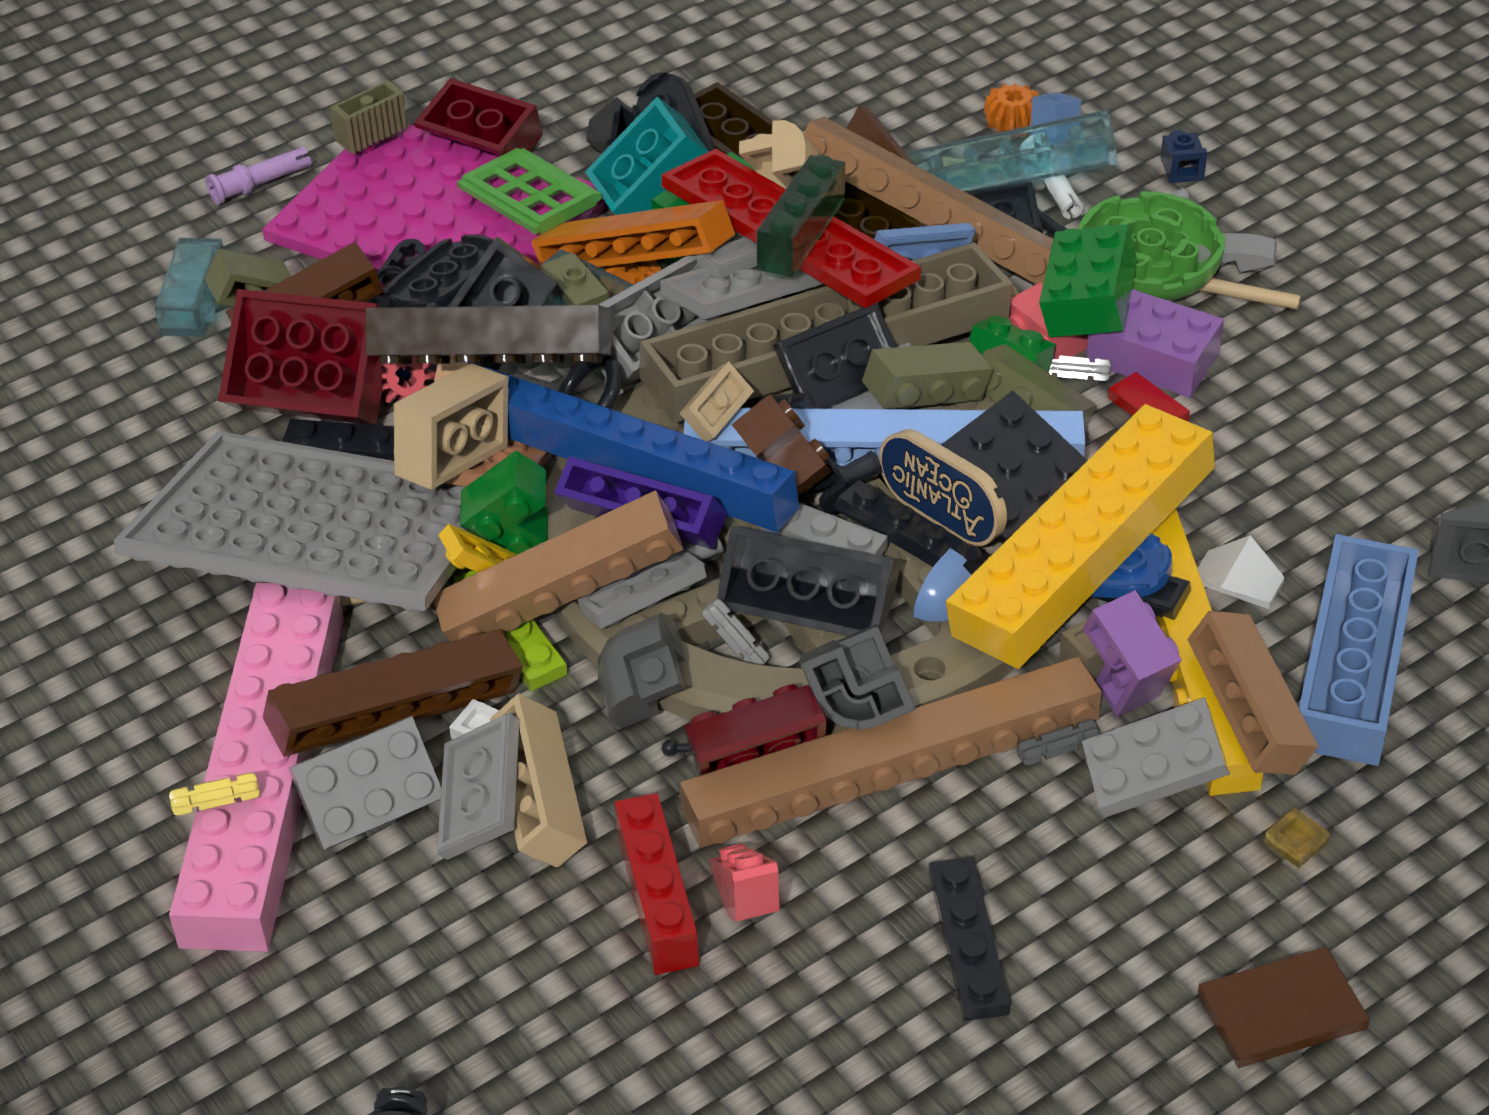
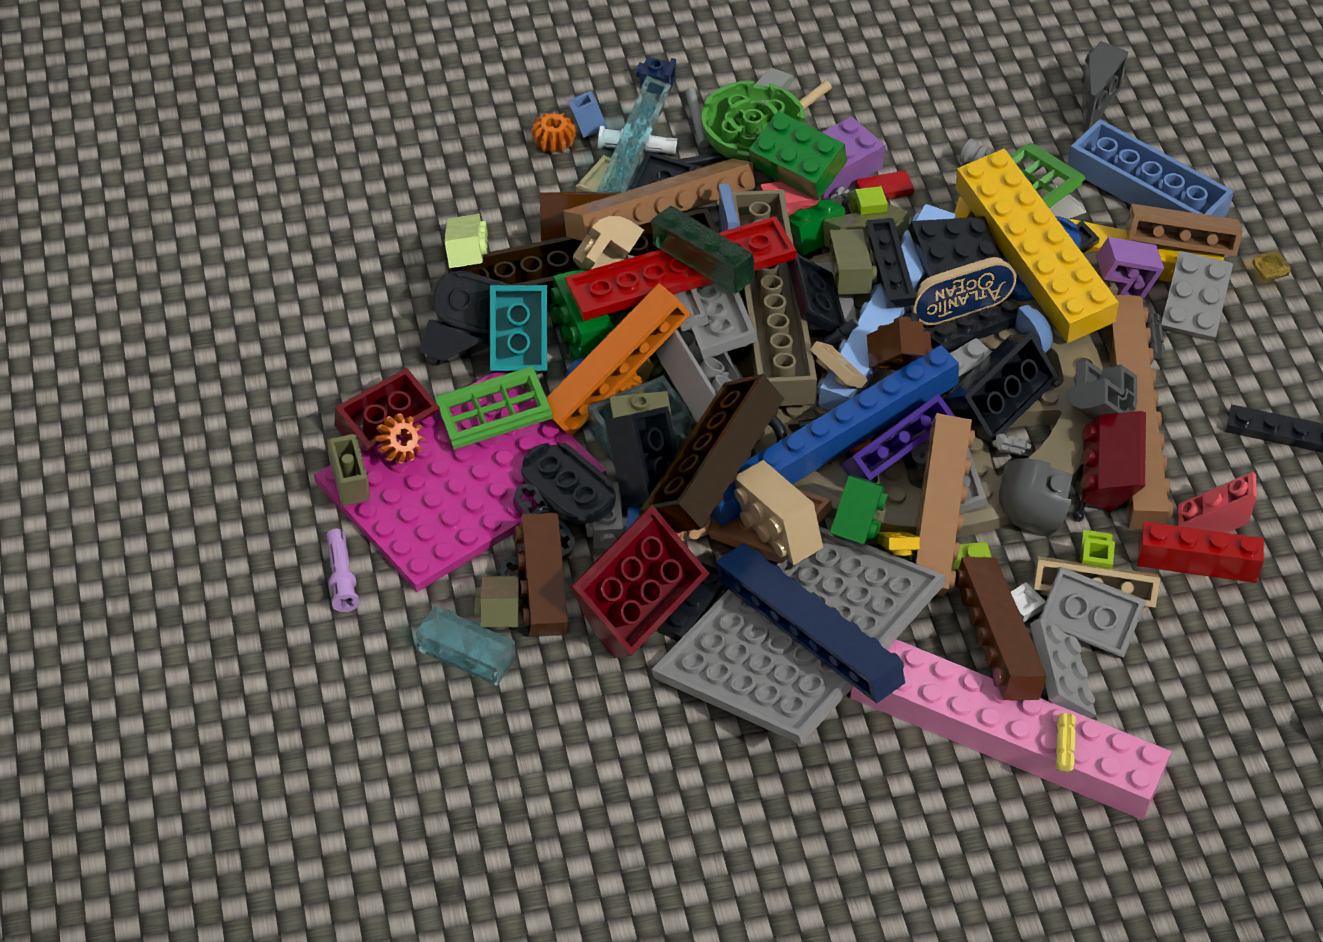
camera: 70 degrees left, 5 degrees up
none -> orange gear [373,414,425,464]
none -> yellowish green brick [445,214,488,268]
none -> dark blue brick [716,543,906,704]
none -> lime slope [847,186,888,215]
none -> black plate [865,218,916,308]
none -> light grey wheel [959,139,991,164]
none -> bright green piece [1010,143,1086,208]
none -> lime slope [1080,530,1115,568]

